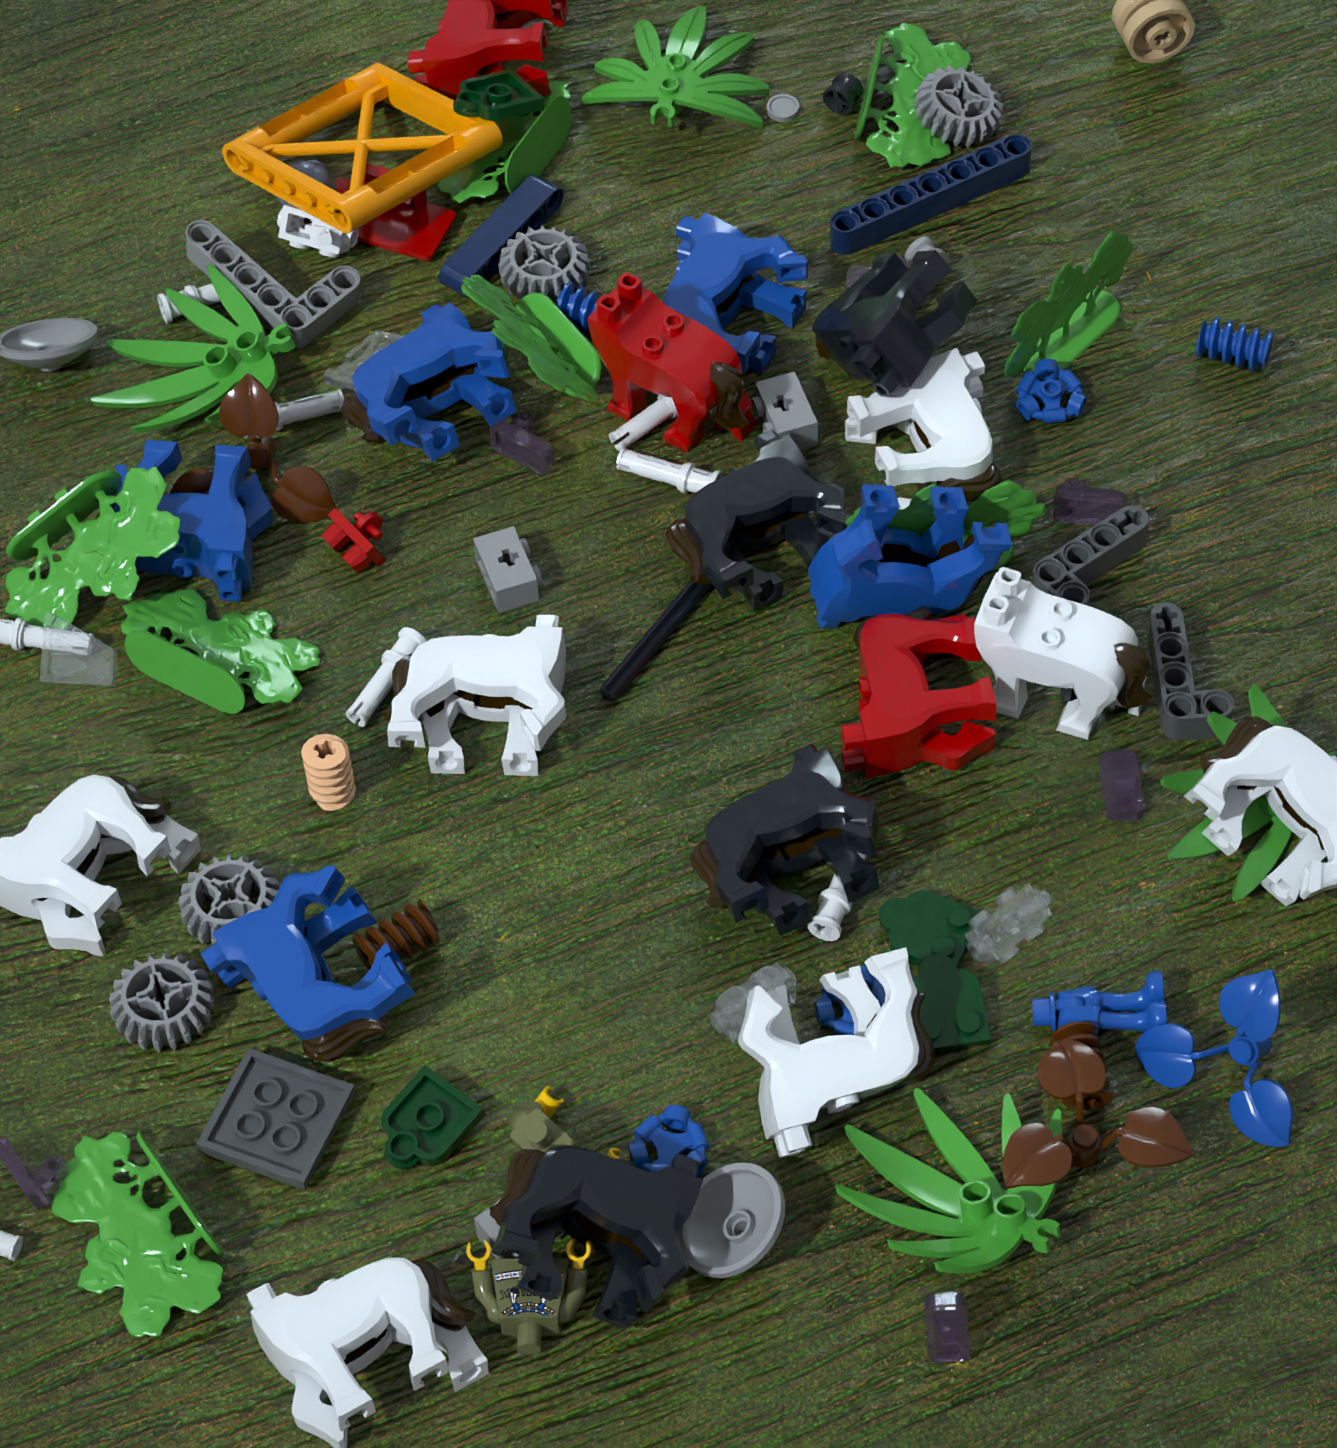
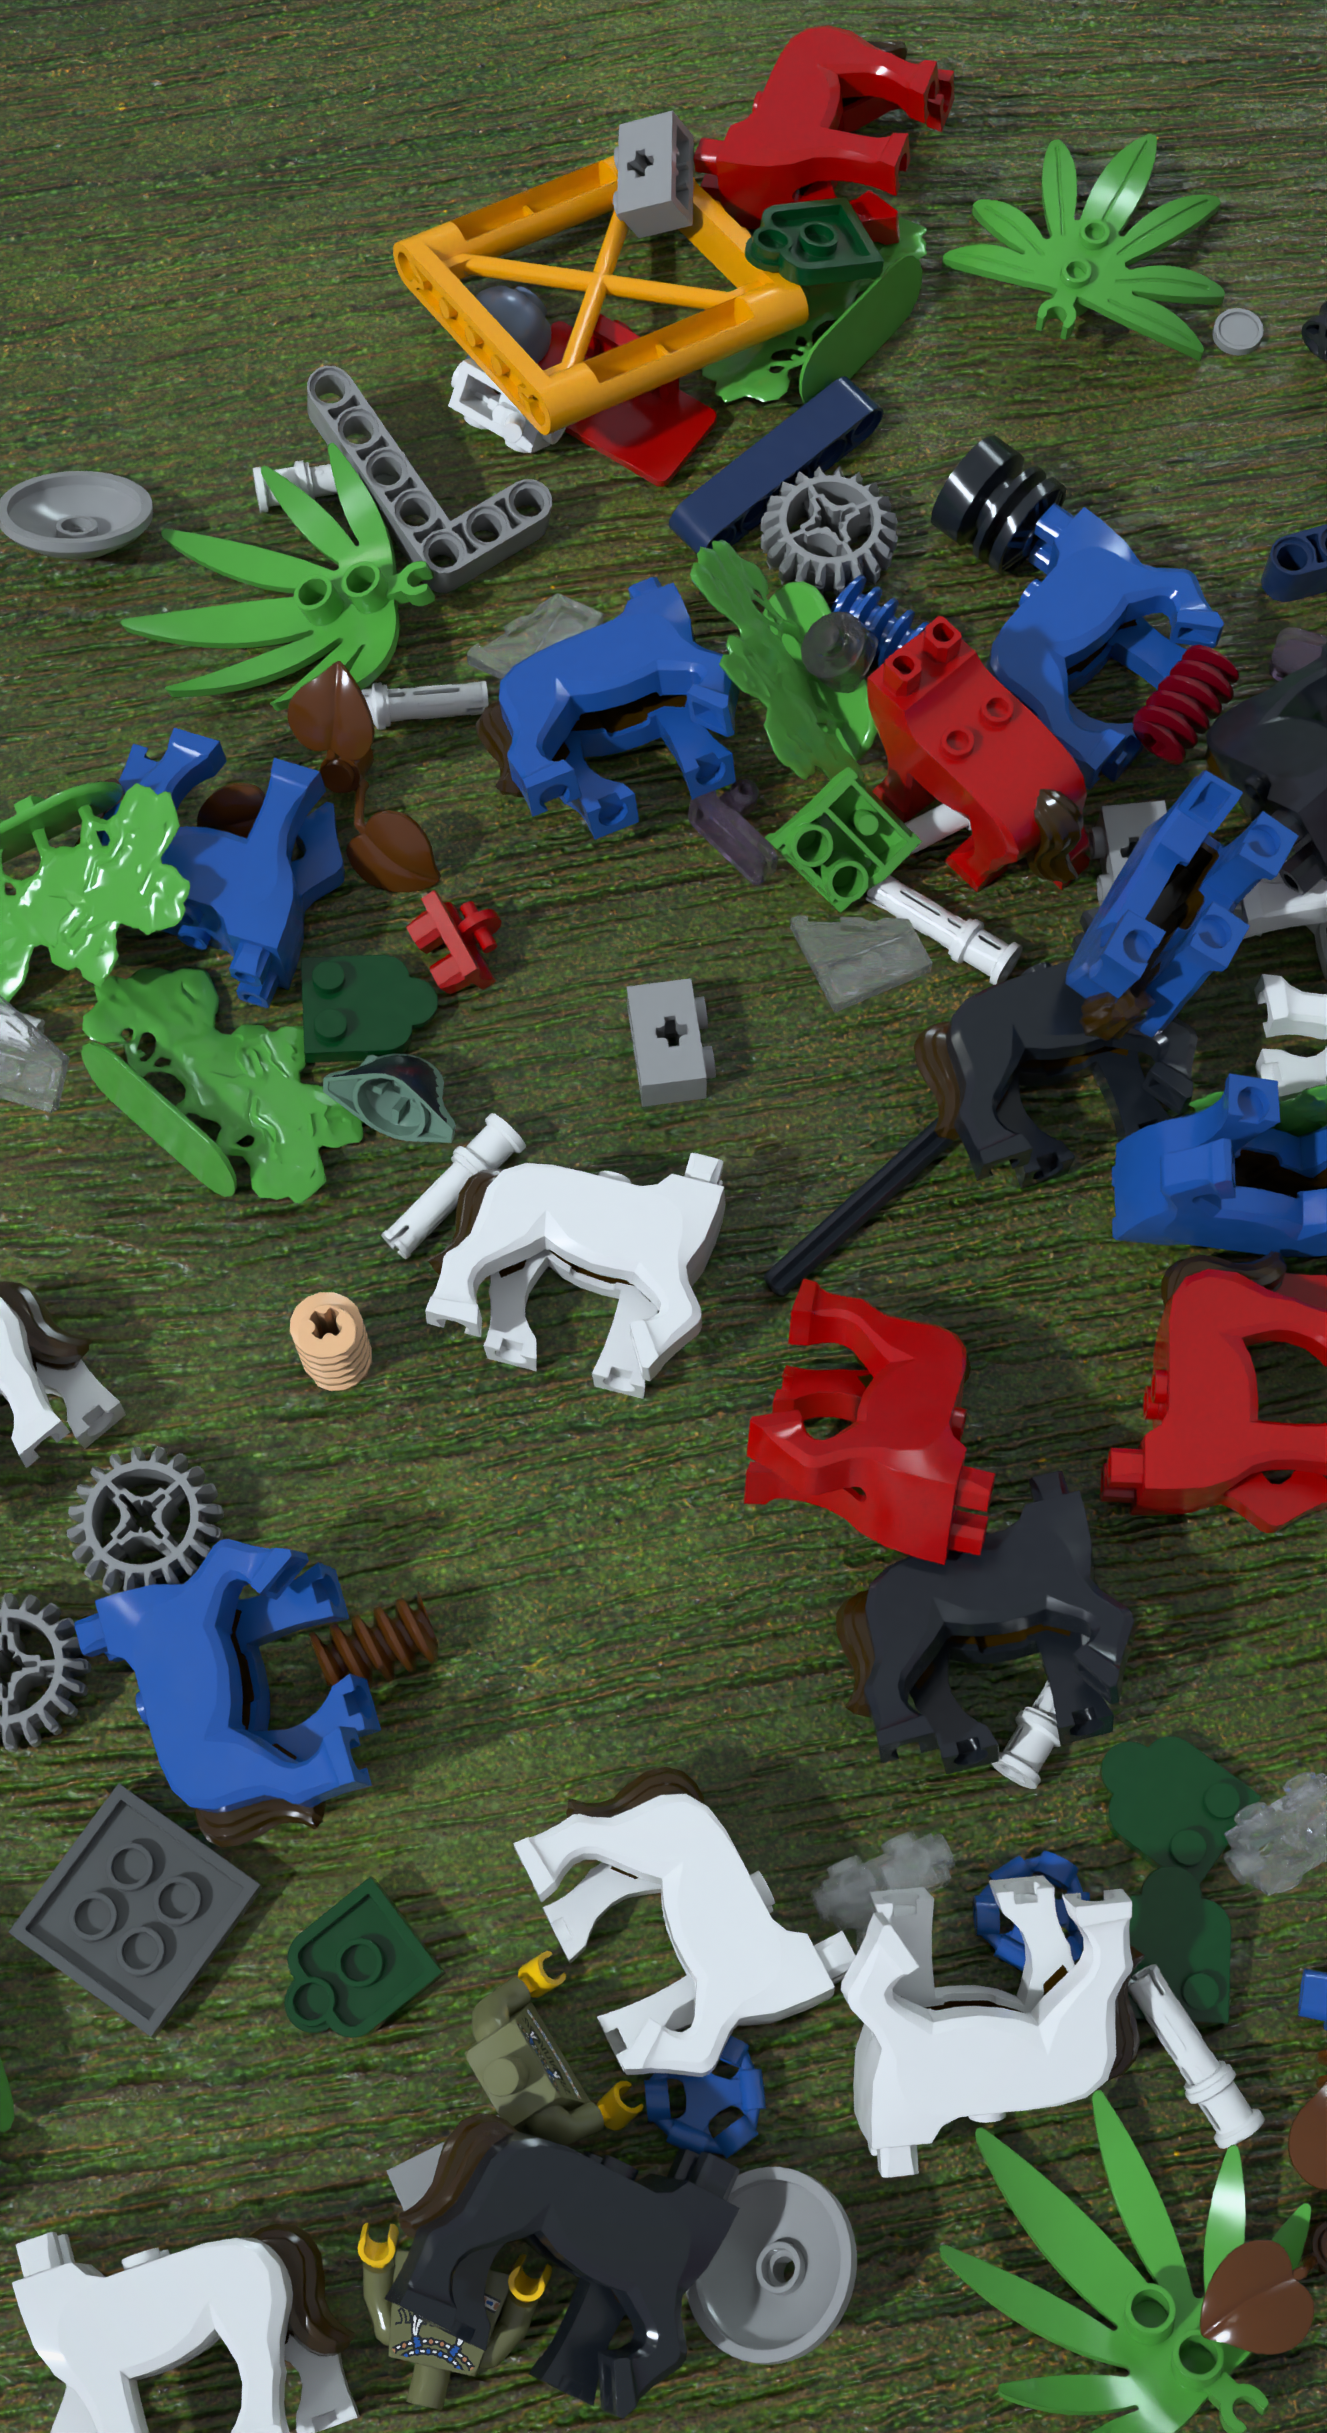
camera: 10 degrees right, 15 degrees up
none -> dark green plate [301,955,438,1063]
none -> sand green hat [323,1054,456,1143]
none -> white piece [513,1766,856,2077]
none -> light grey brick [613,110,694,238]
none -> red piece [744,1278,996,1565]
none -> bright green slope [765,767,922,913]
none -> clear wing [790,915,932,1013]
none -> clear smoke piece [801,612,878,693]
none -> black wheel [931,435,1067,576]
none -> blue piece [1065,770,1298,1041]
none -> white pin [1128,1964,1265,2149]
none -> dark red piece [1133,644,1239,765]

